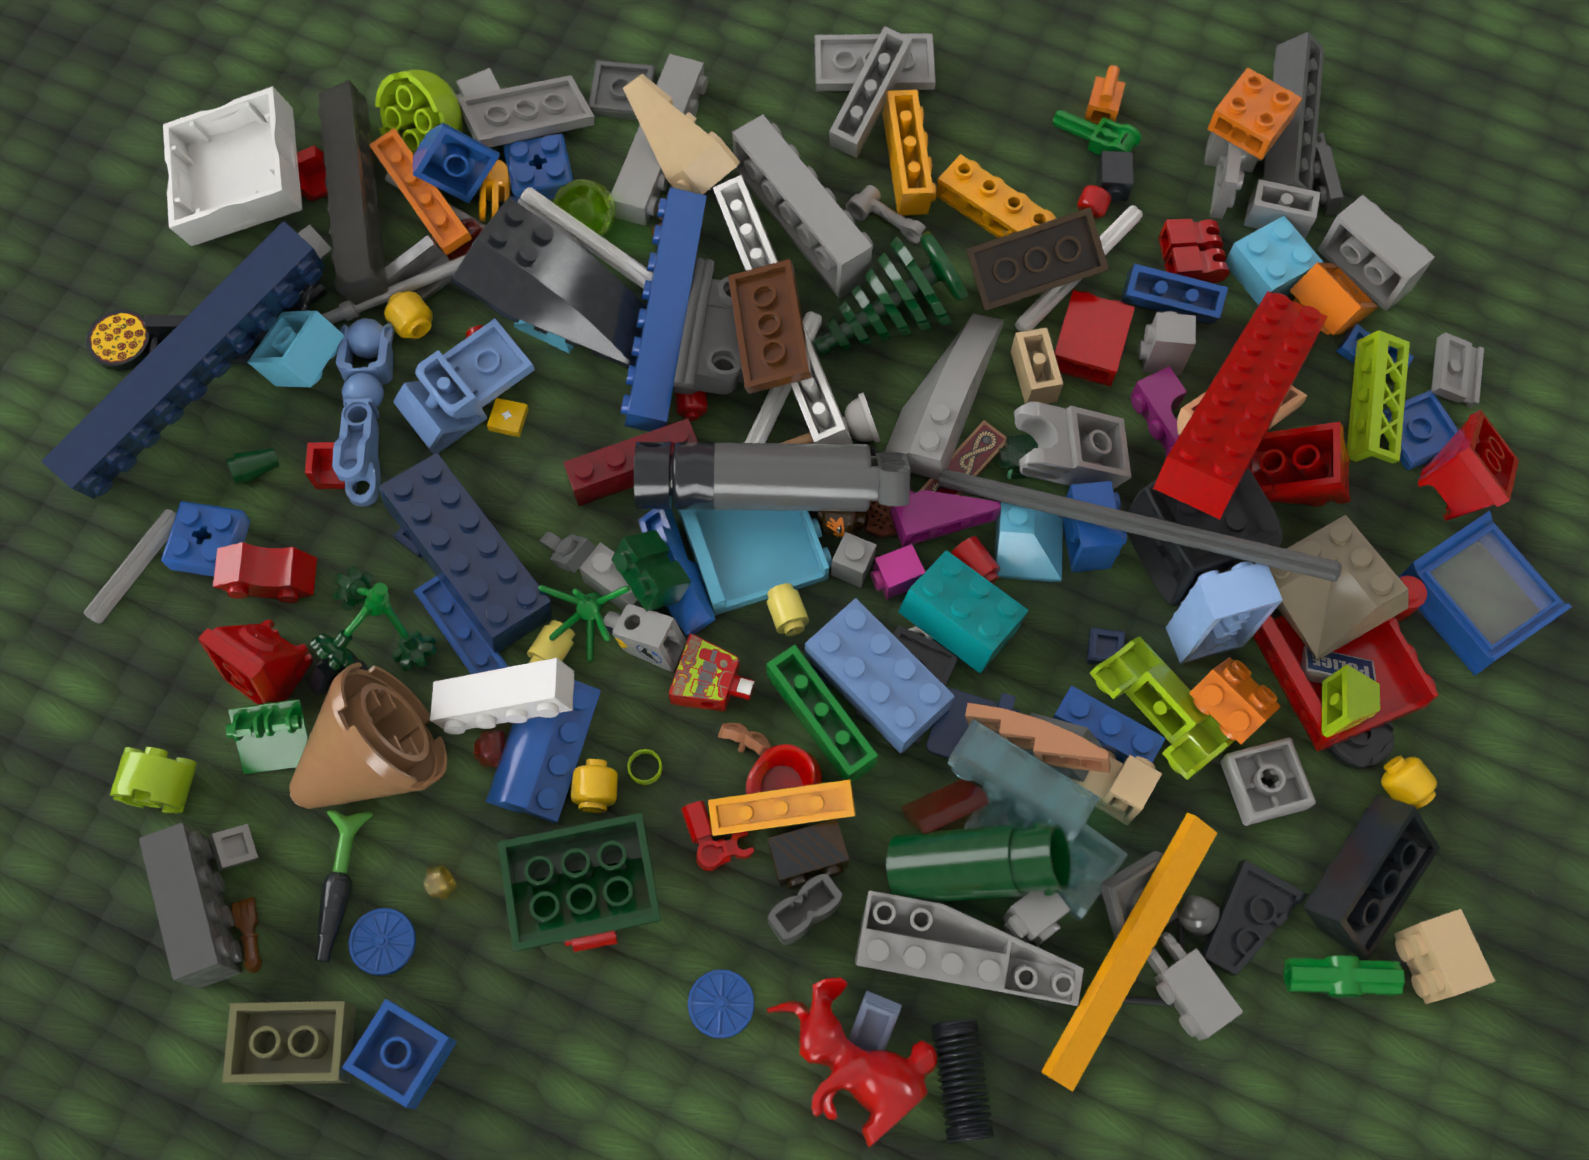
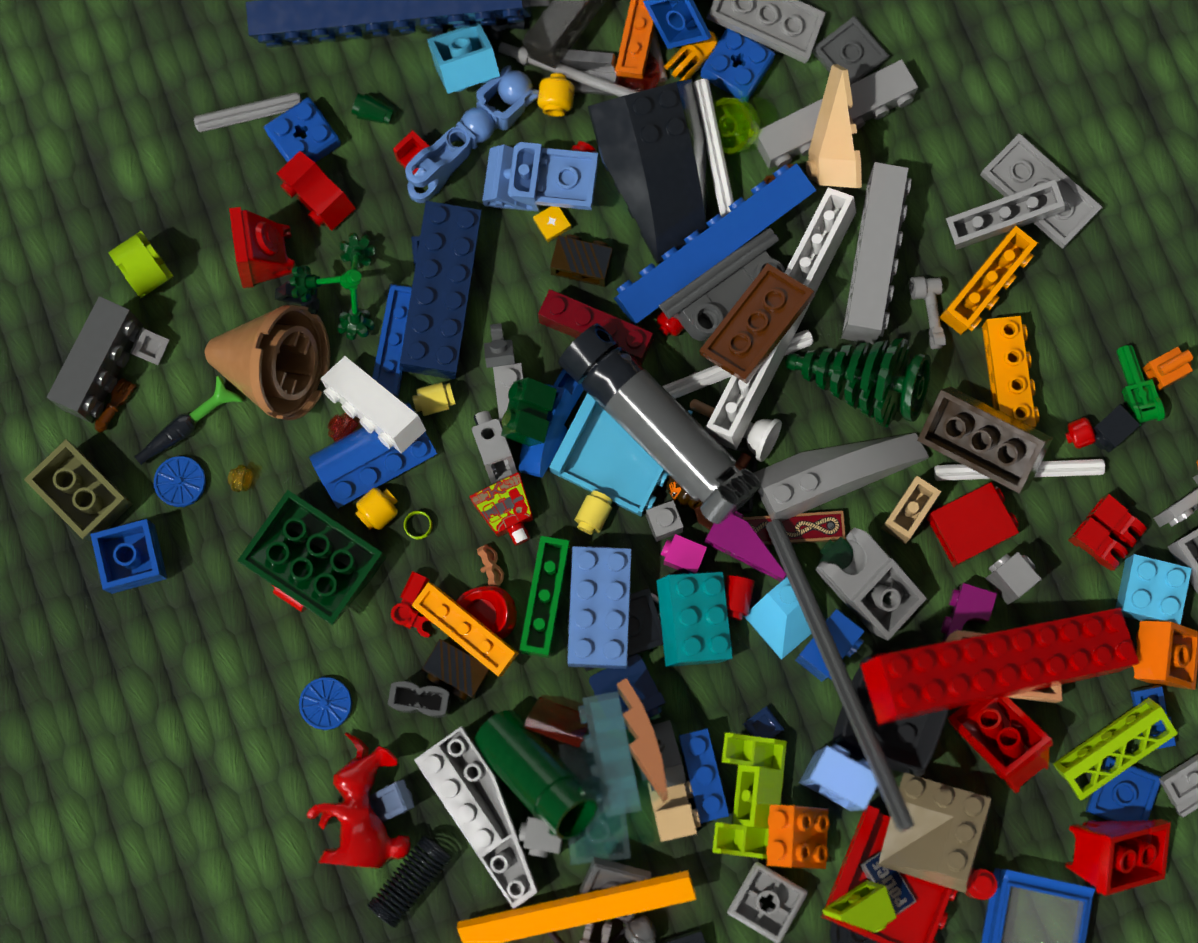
camera: 50 degrees right, 10 degrees up
hinge [226,699,309,774] -> none
green plant [538,585,630,662] -> none
blue brick [1120,264,1228,325] -> none
none -> brick [550,234,613,287]

